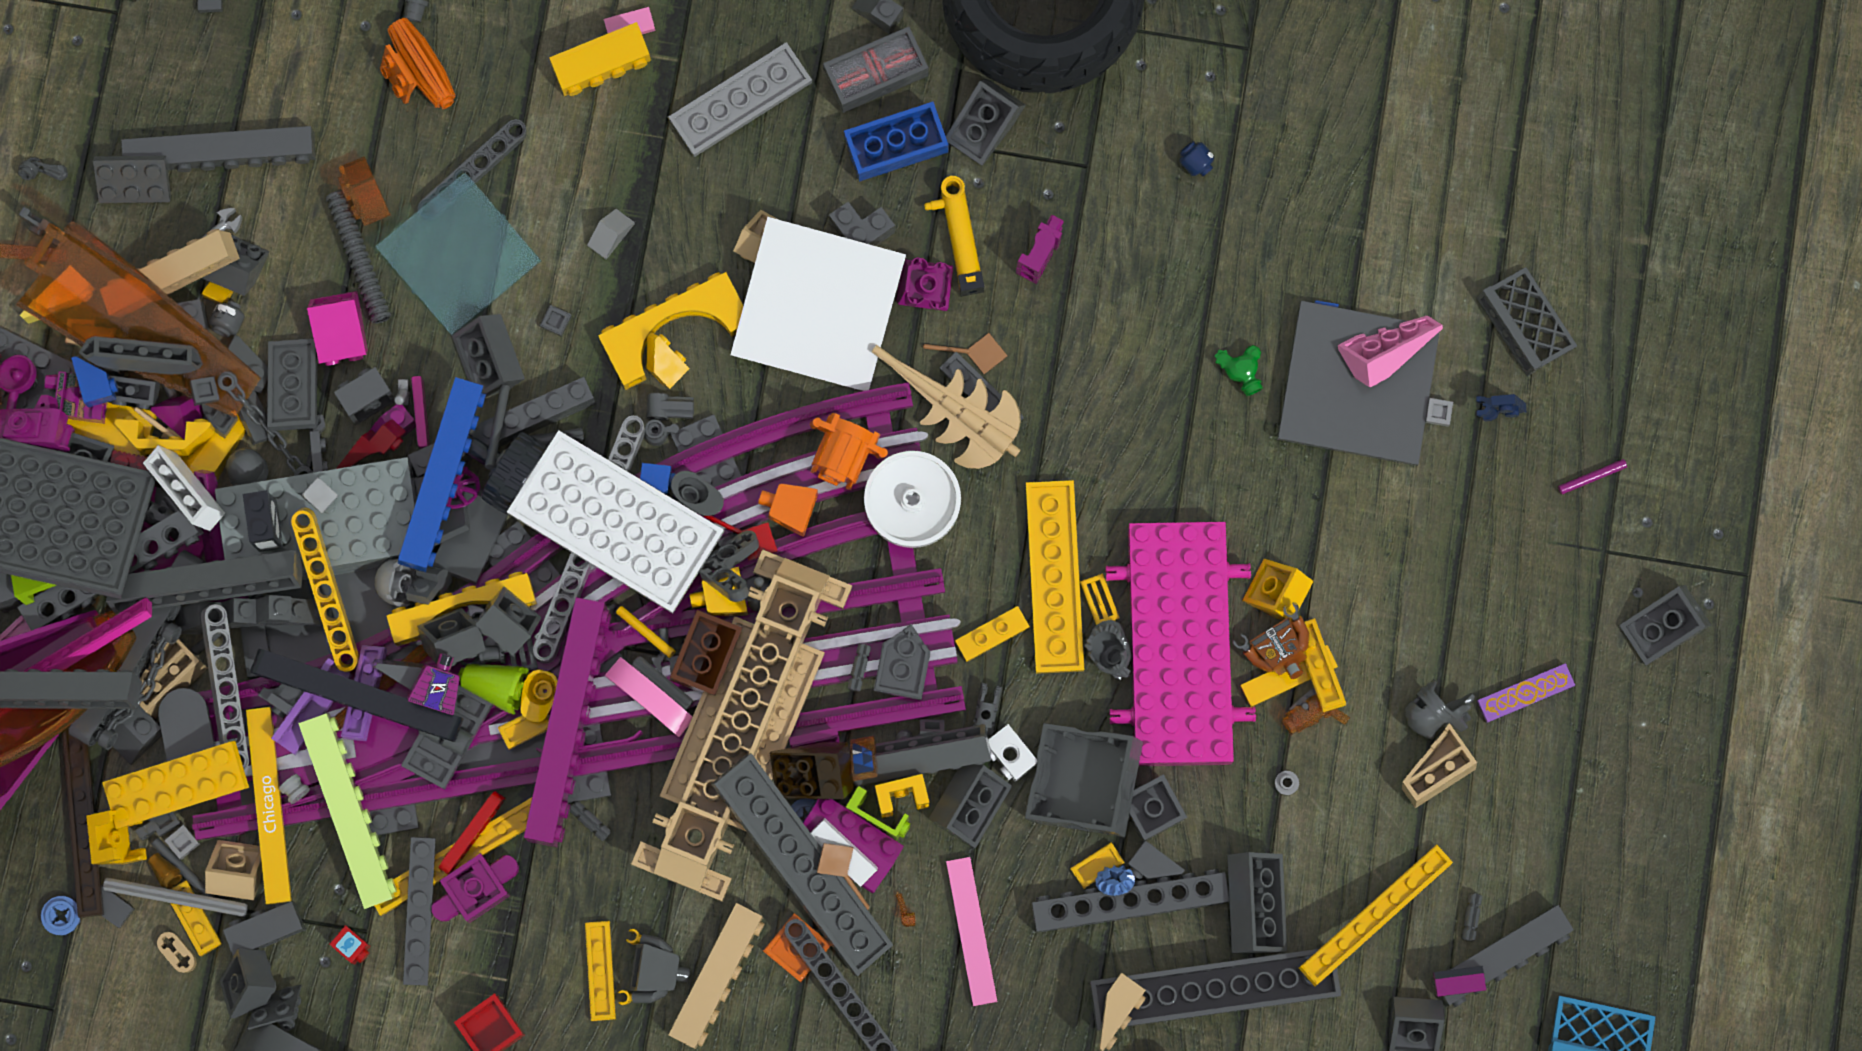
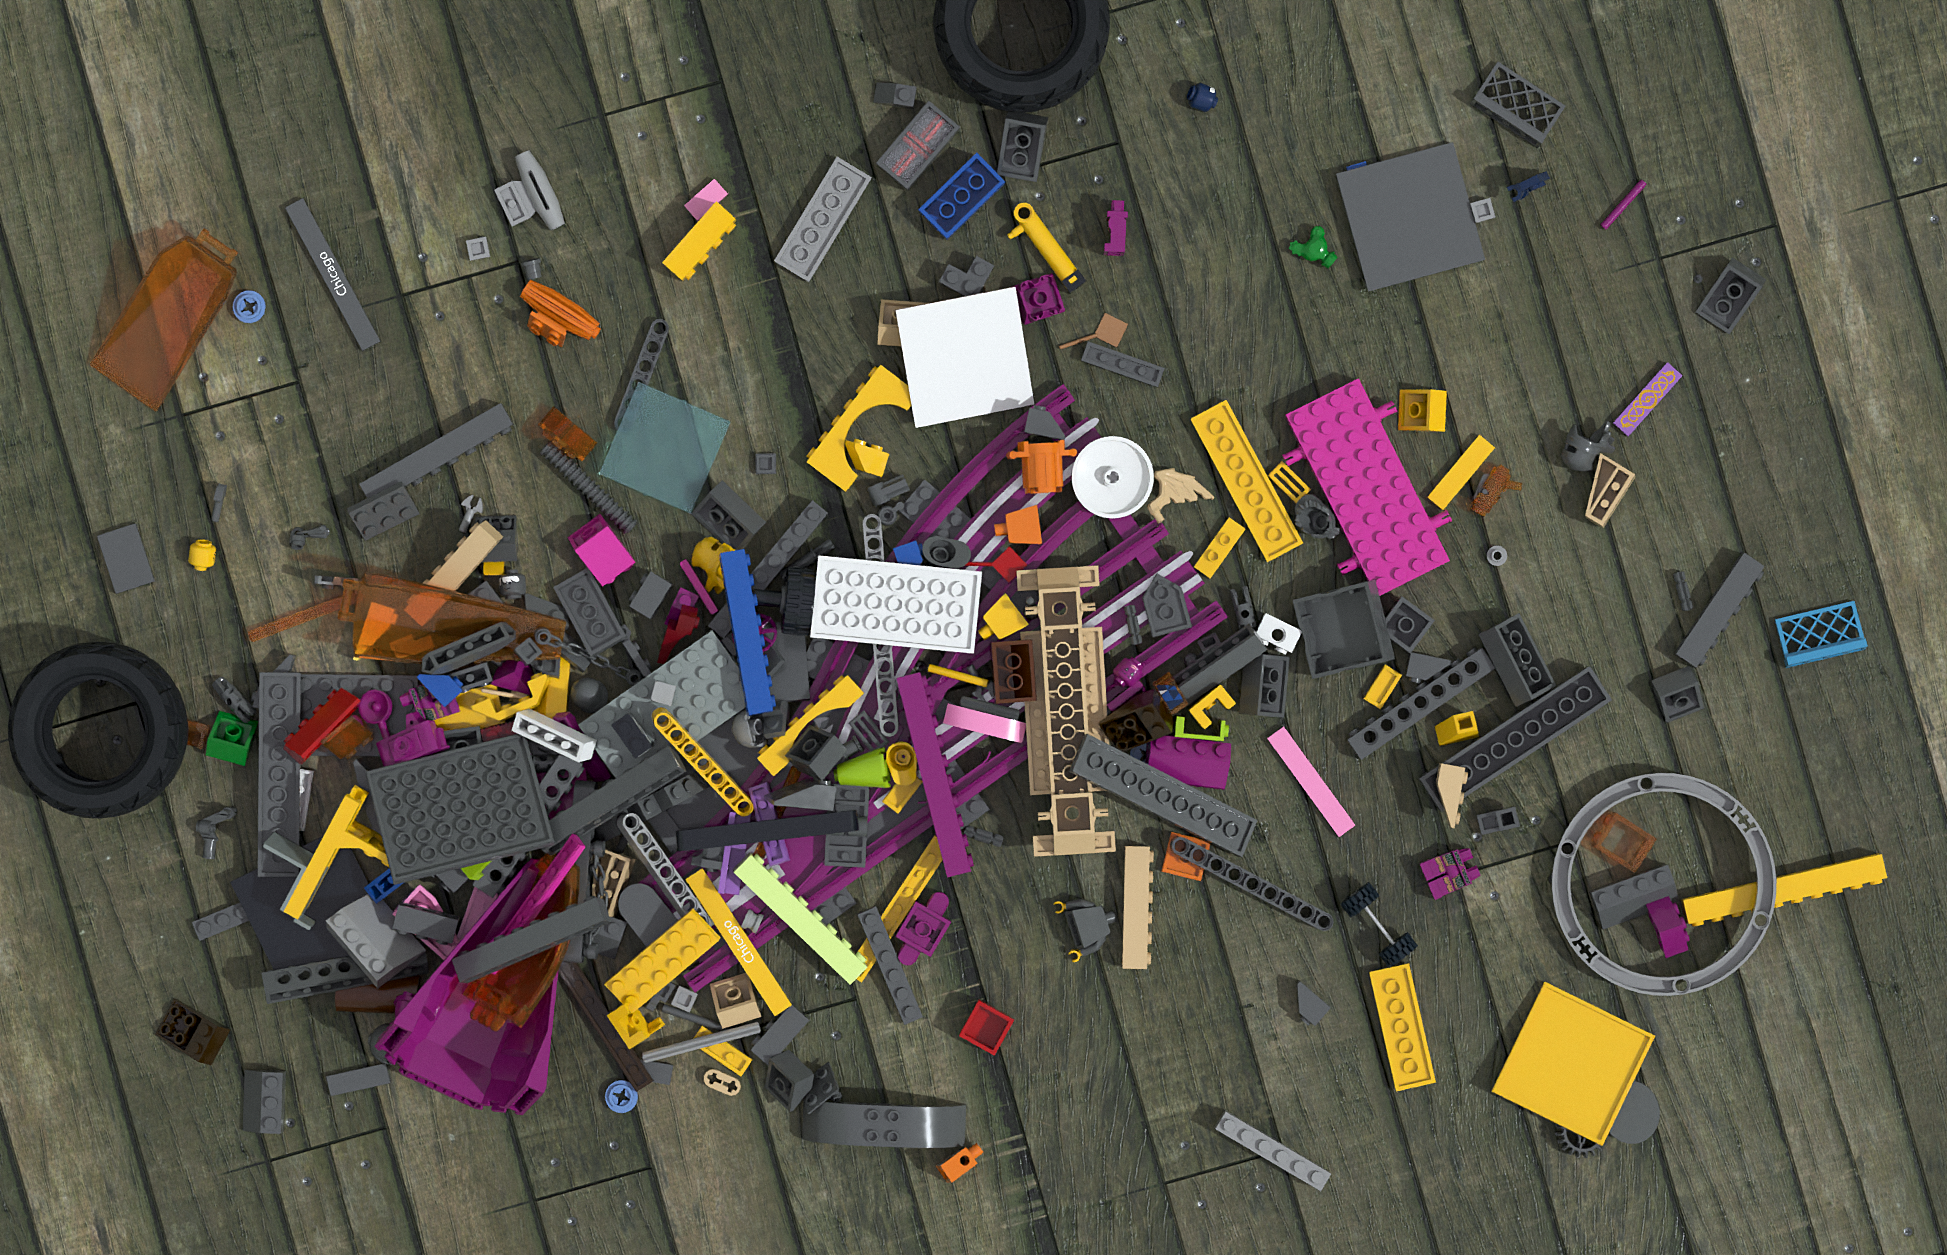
camera: 20 degrees left, 10 degrees up
pearl gold cone [148,853,182,889] -> none
red brick [329,925,371,965] -> none
light grey bar [394,379,410,405] -> none
torso [406,653,460,715] -> none
red beam [439,791,505,875] -> none
dark grey brick [475,587,541,656] -> none
dark grey bar [485,384,510,470] -> none
yellow tile [585,921,616,1021] -> none
light grey slope [587,209,635,260] -> none
dark grey beam [699,530,759,602] -> none
white tile [810,818,878,887] -> none
medium nougat piece [817,843,870,910] -> none
tan animal [872,345,1021,469] -> none
clear orange hand [896,893,915,927] -> none
medium blue gear [1095,865,1135,896] -> none
dark orange torso [1233,602,1309,679] -> none
yellow tile [1299,845,1453,987] -> none
yellow tile [1304,618,1346,712] -> none
bright pink wedge [1338,316,1443,387] -> none
magenta tile [1433,966,1486,997] -> none
none -> yellow piece [691,537,735,594]
none -> dark grey slope [1024,405,1065,440]
none -> magenta head [1113,657,1143,688]
none -> tan animal [1147,468,1214,524]
none -> yellow slope [1435,711,1479,746]

